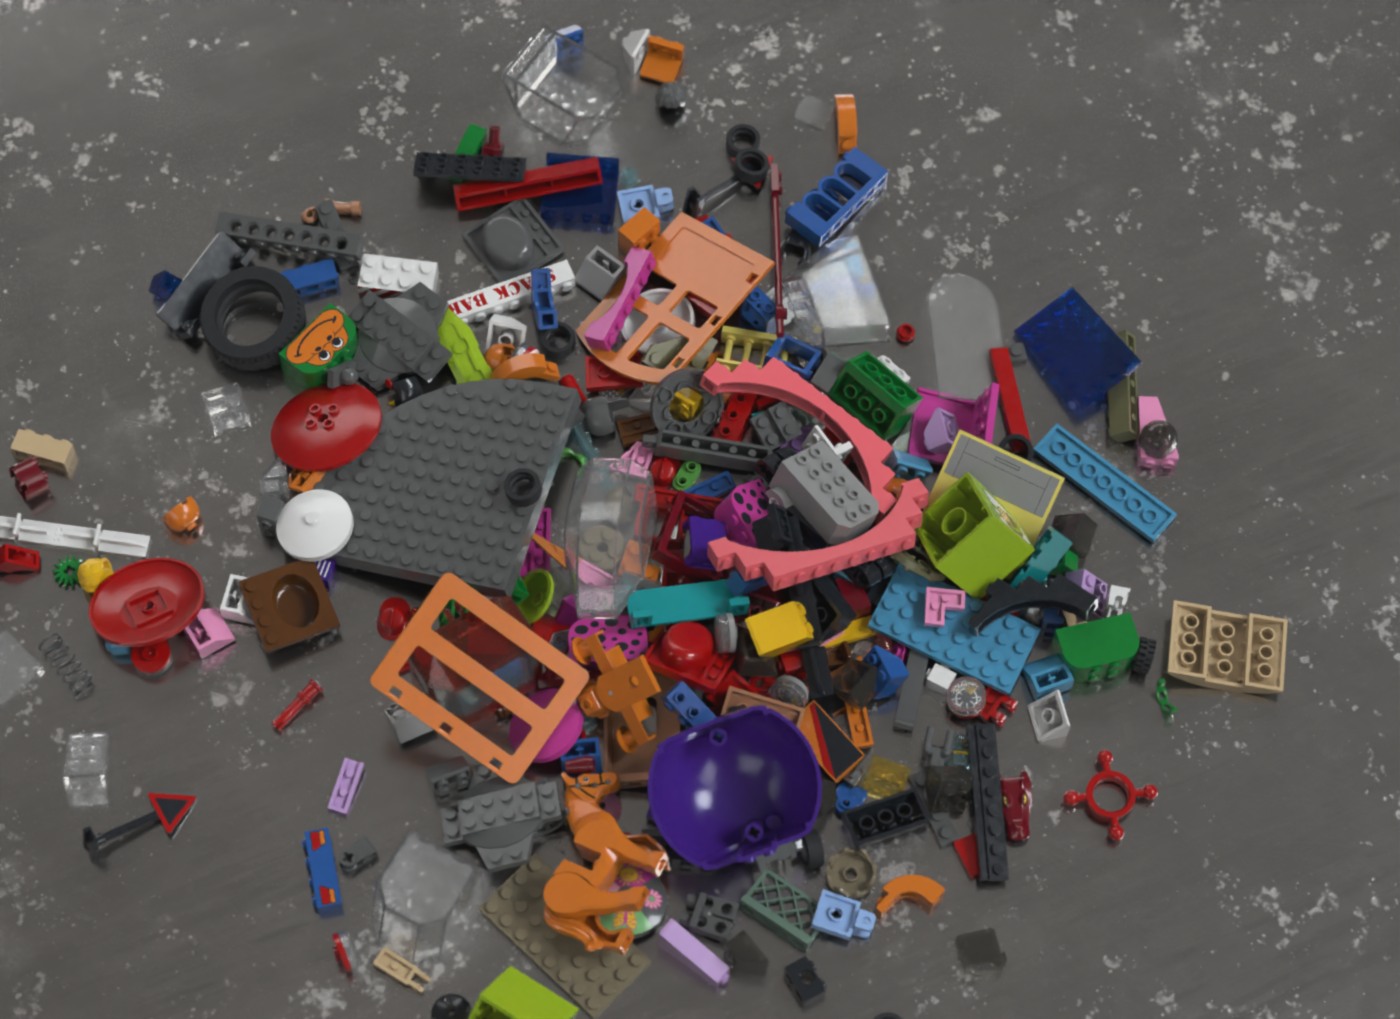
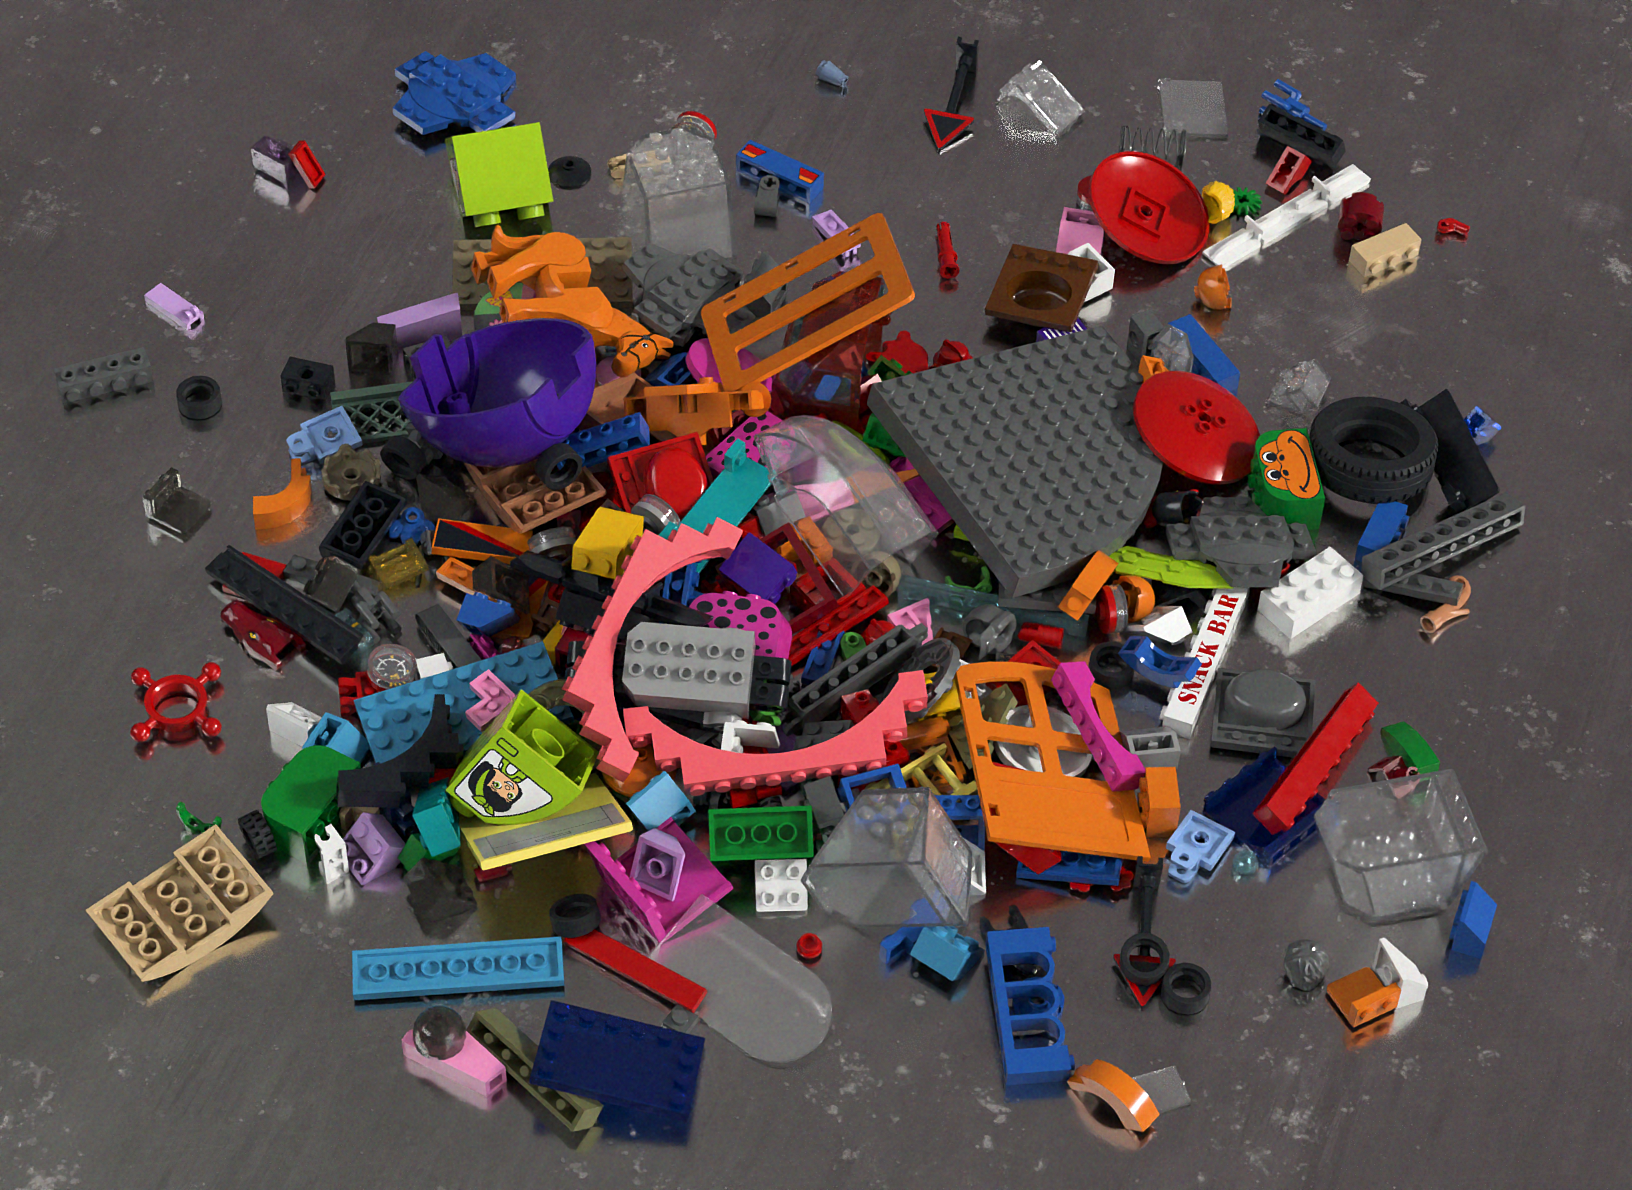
camera: 135 degrees right, 15 degrees down
white dish [276,489,354,562] -> none
dark grey tile [327,359,358,389] -> none
black bracket [413,152,527,182] -> none
black tyre [504,468,543,507] -> none
dark red cone [565,755,595,774] -> none
black bracket [752,503,794,551] -> none
dark red bar [770,163,787,338] -> none
none -> sand blue cone [816,60,849,88]
none -> blue brick [1165,314,1240,392]

